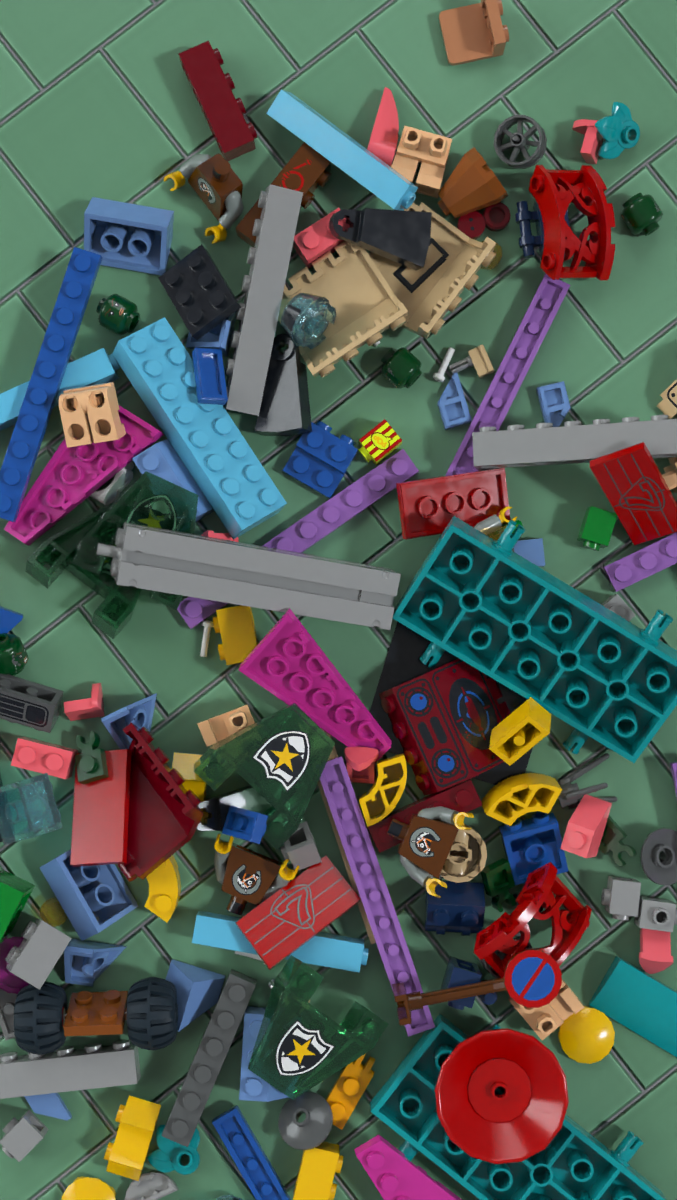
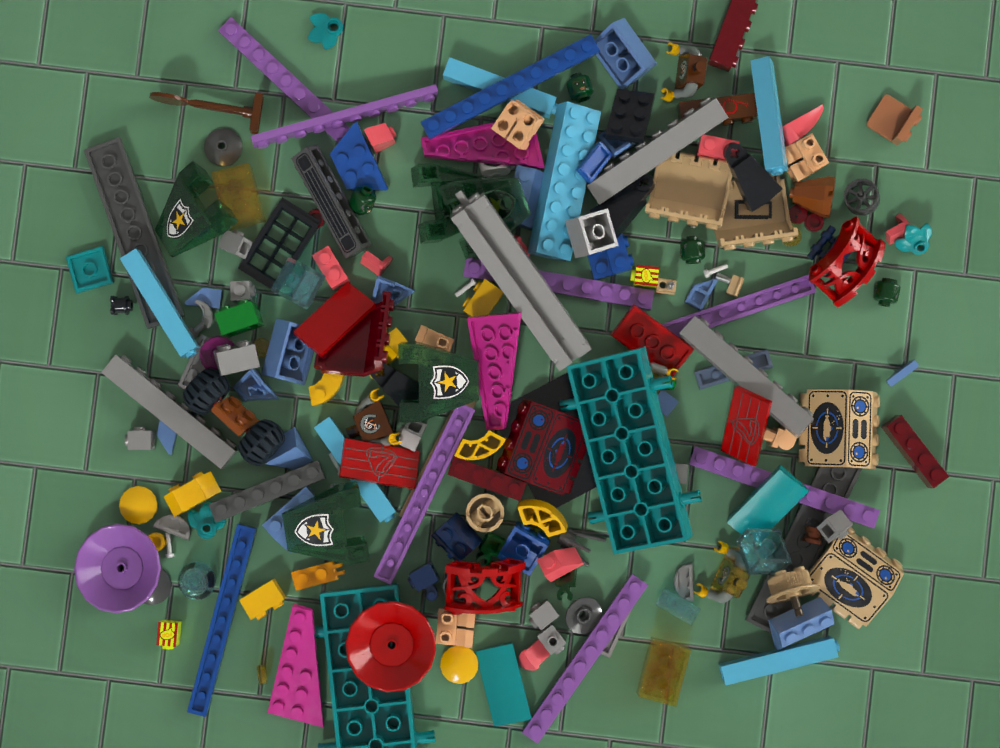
camera: 45 degrees right, 0 degrees up
dark green plate [75,731,109,785] -> none
blue plate [222,806,268,844] -> none
dark grey dish [278,1092,333,1150] -> none
clear light blue cone [281,293,336,349] -> none
coral tile [344,747,378,784] -> none
torso [386,806,474,898] -> none
piece [392,949,562,1026] -> none
yellow brick [489,697,551,766] -> none
medium blue tile [536,381,571,427] -> none
green brick [577,506,617,551] -> none
none -> light grey brick [565,208,619,258]
none -> tan piece [655,278,677,295]
none -> sand blue tile [694,349,773,390]

